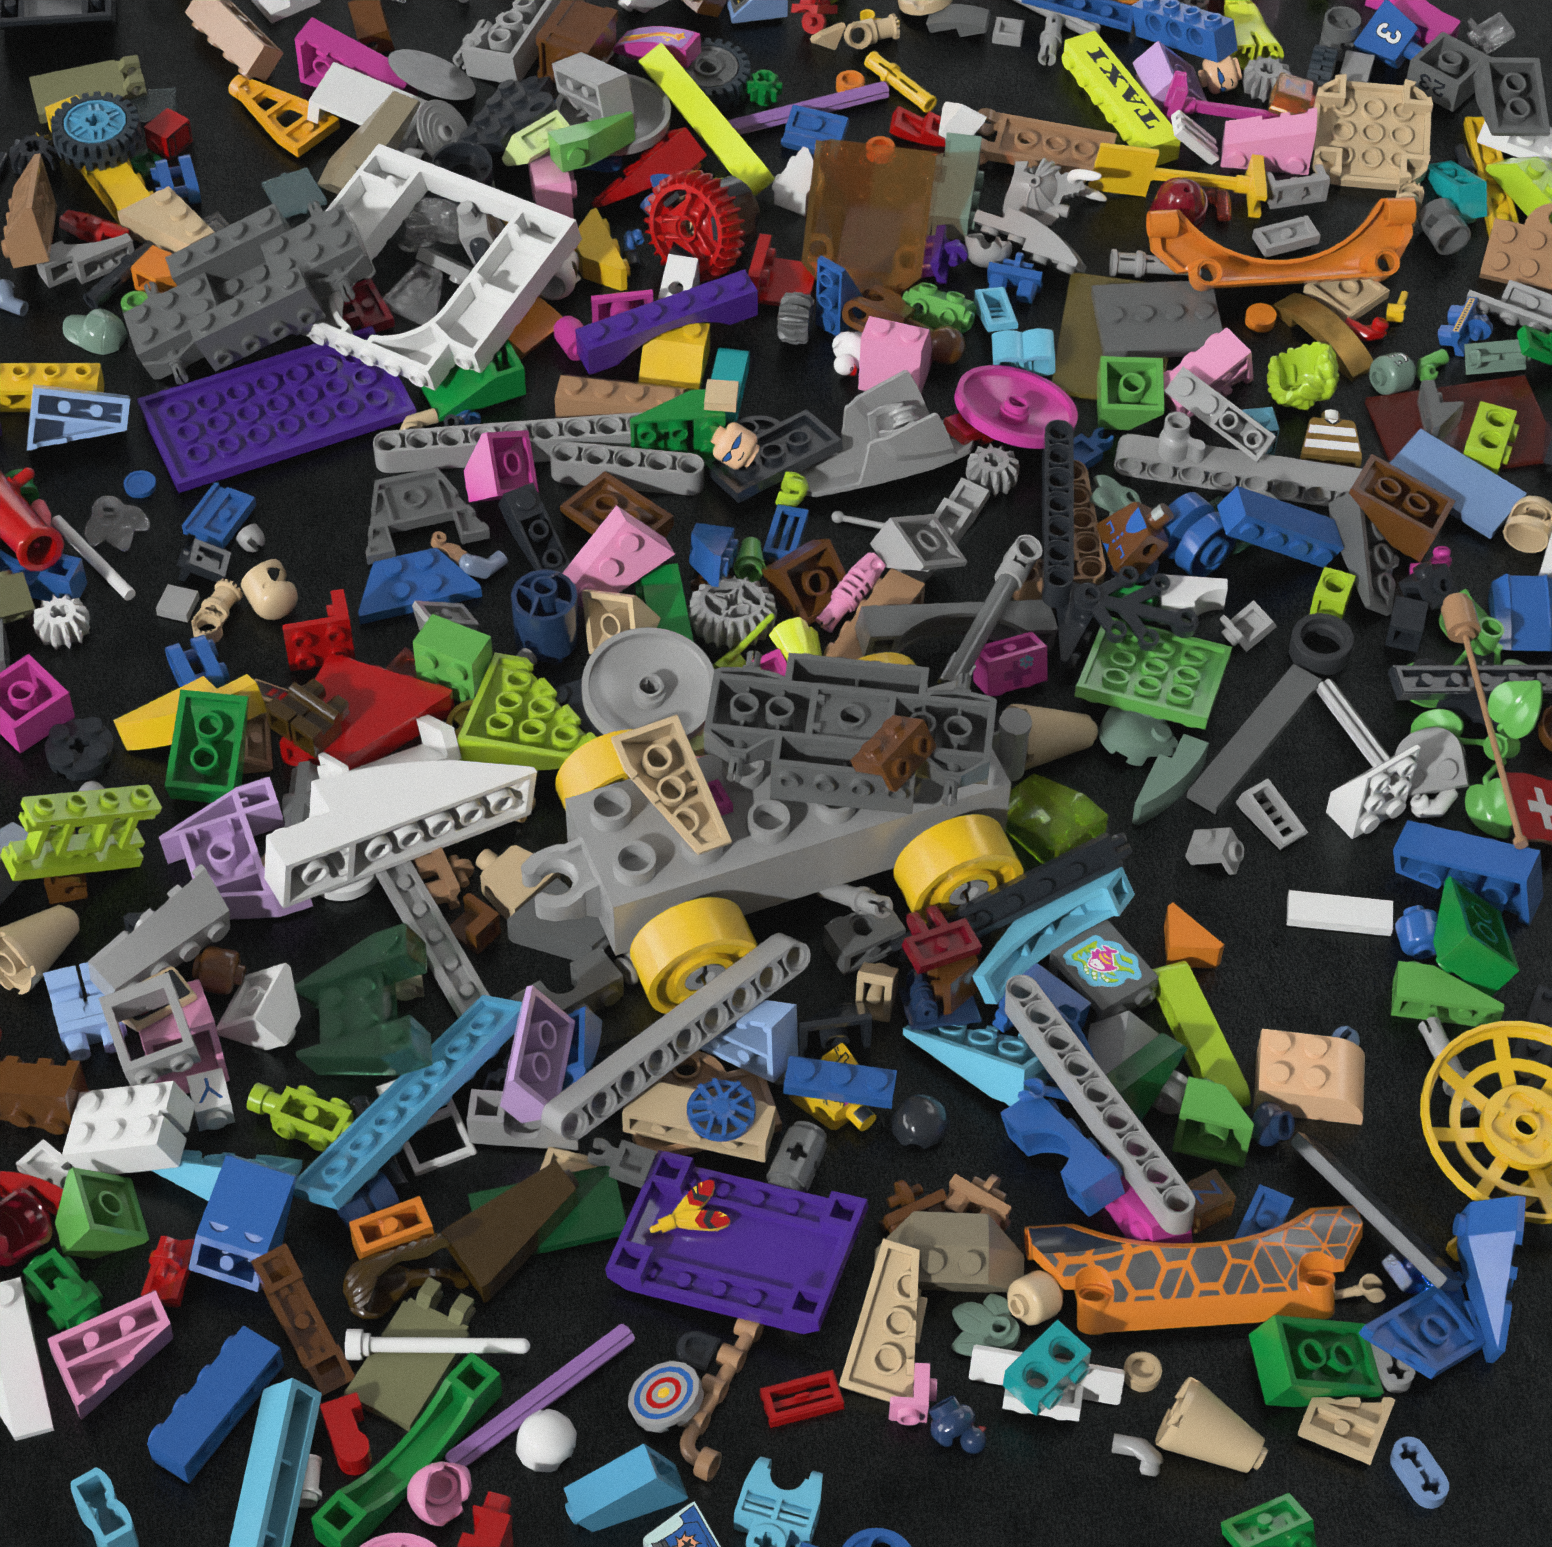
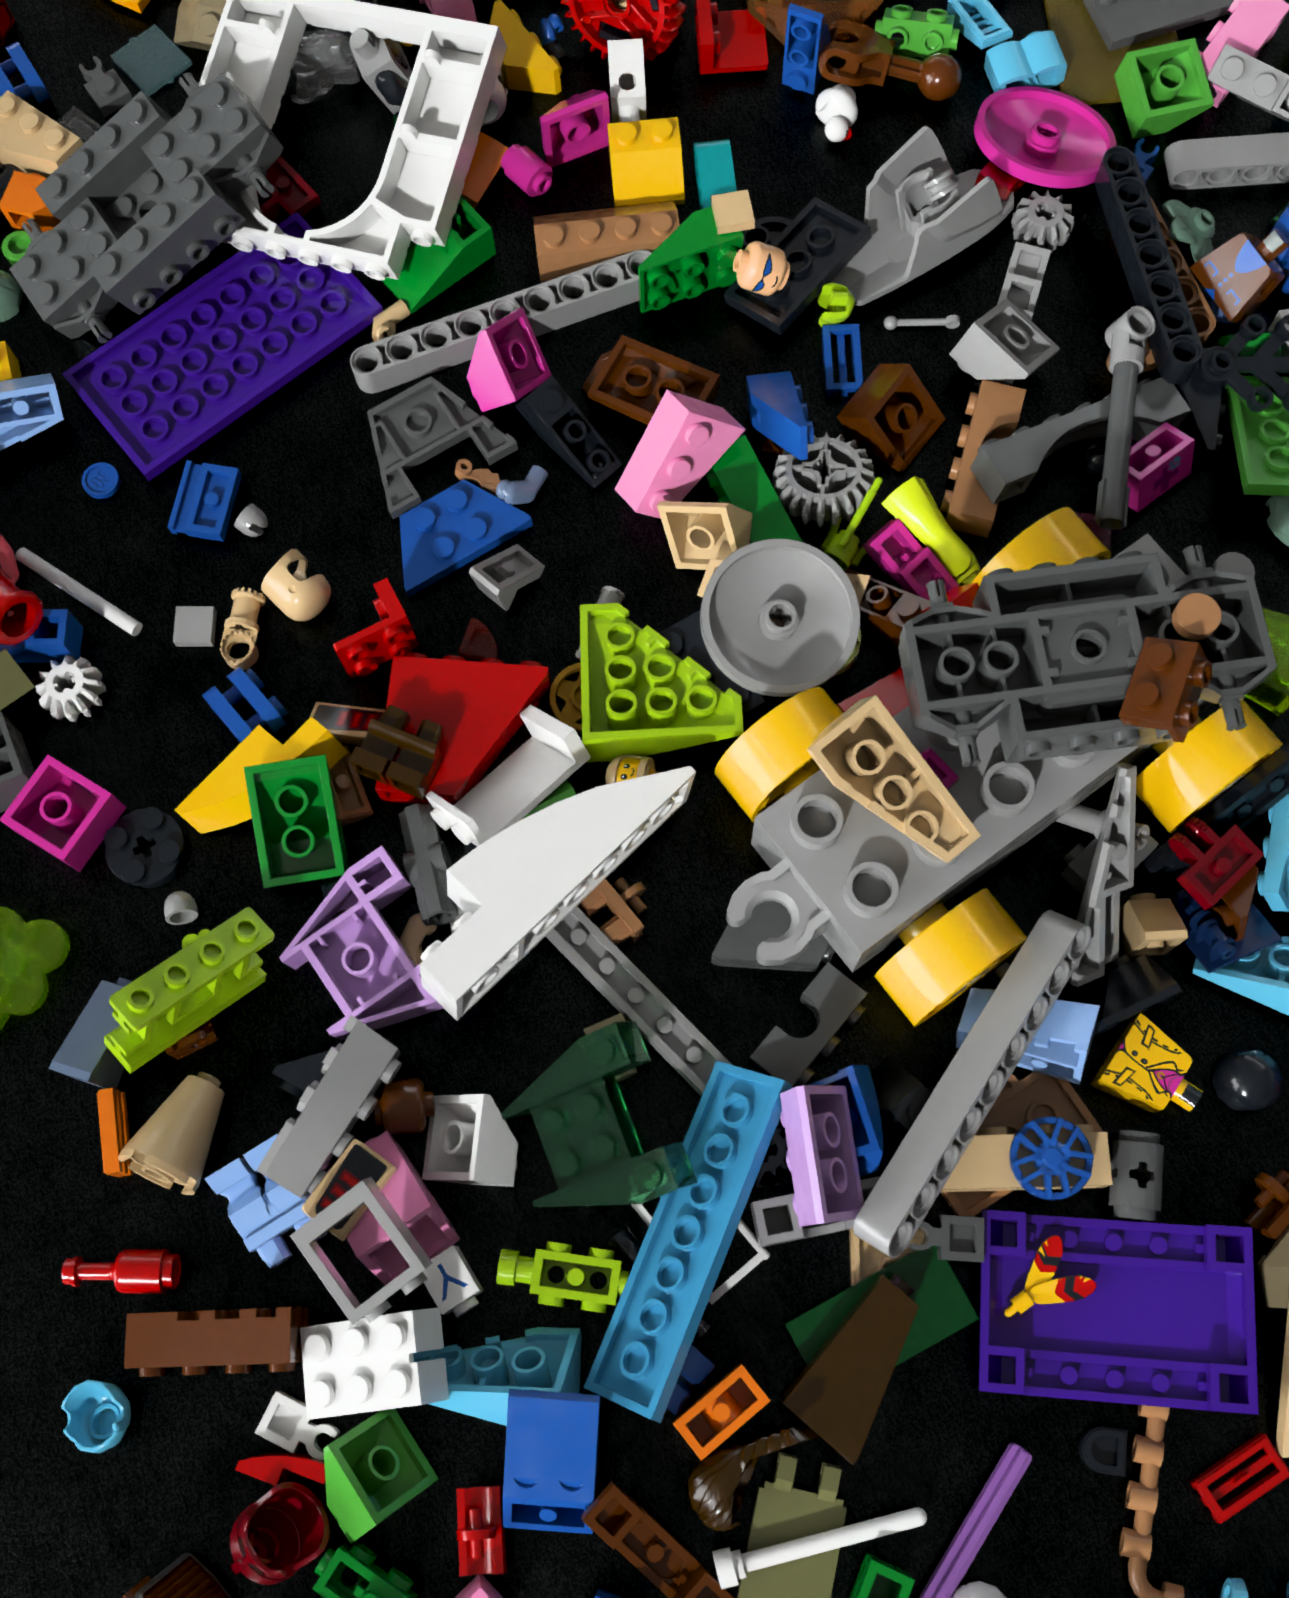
camera: 10 degrees left, 20 degrees up
clear plate [85,496,150,552] -> none
black bracket [177,538,231,582] -> none
clear wing [383,262,443,325] -> none
bright green brick [413,614,493,702] -> none
light grey plate [416,247,473,285] -> none
arm [444,410,481,427] -> none
reddish brown panel [449,893,501,955] -> none
tan torso [476,845,561,920] -> none
dark blue cylinder [511,570,580,665] -> none
light grey beam [550,441,704,496] -> none
dark purple arch [575,269,758,375] -> none
light grey bush [614,951,638,986] -> none
light grey tile [628,1361,704,1433] -> none
bright green cone [734,537,766,583] -> none
dark grey gear [777,292,815,345] -> none
blue plate [783,1056,897,1109] -> none
bright pink hinge [815,553,886,633] -> none
bright pink slope [858,316,933,393] -> none
tan cone [1005,704,1098,771] -> none
light grey piece [1157,412,1205,463] -> none
none -> dark grey plate [79,56,133,118]
none -> light grey wedge [1069,763,1137,987]
none -> medium nougat tile [1172,593,1221,641]

